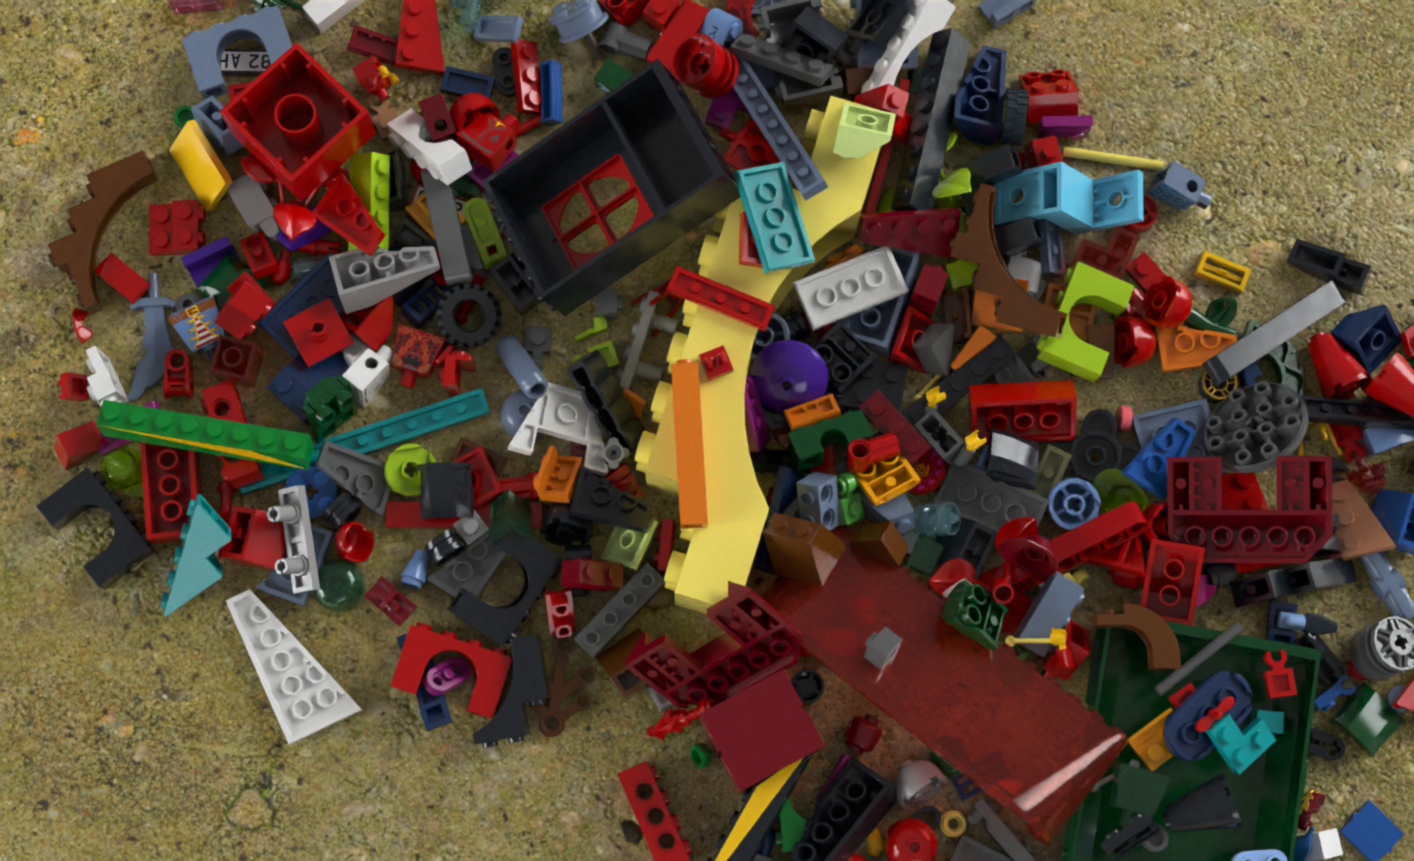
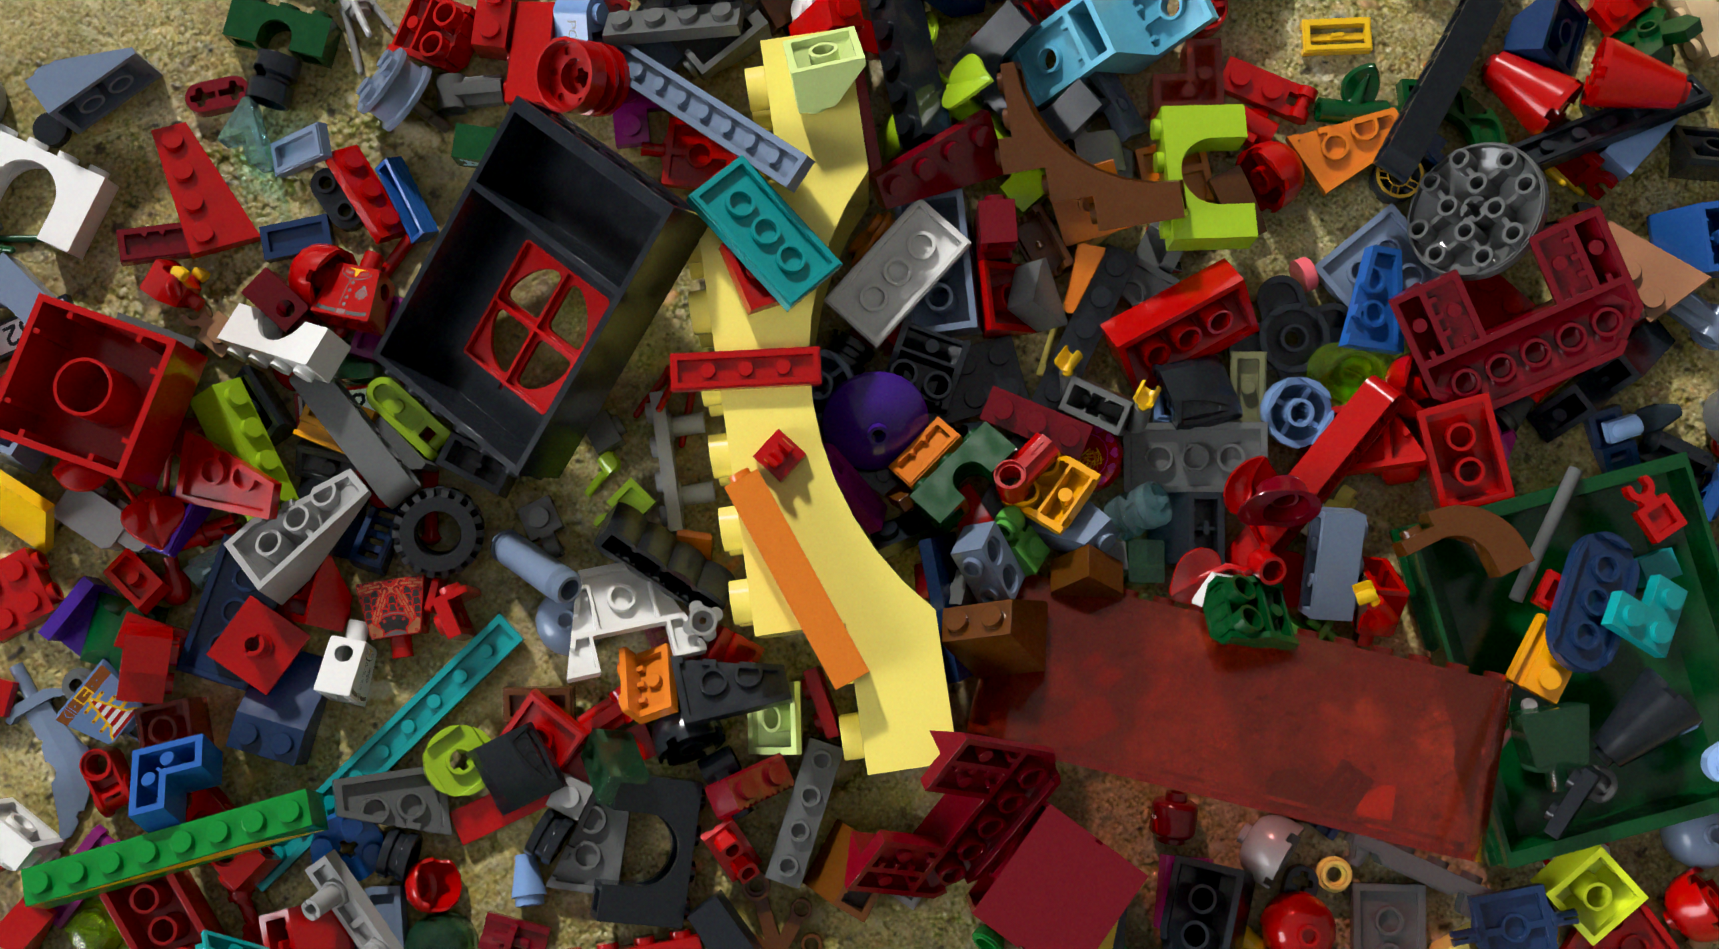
camera: 20 degrees left, 5 degrees up
dark green slope [303,376,357,445] -> none
white tile [343,333,370,367] -> none
red piece [647,699,716,740] -> none
black wheel [790,669,825,706] -> none
dark grey plate [864,626,903,670] -> none
light yellow hinge [1005,636,1059,647] -> none
red cylinder [1142,276,1192,329] -> none
red piece [1195,696,1235,732] -> none
clear red rock [1345,455,1386,496] -> none
none -> blue brick [128,733,223,833]

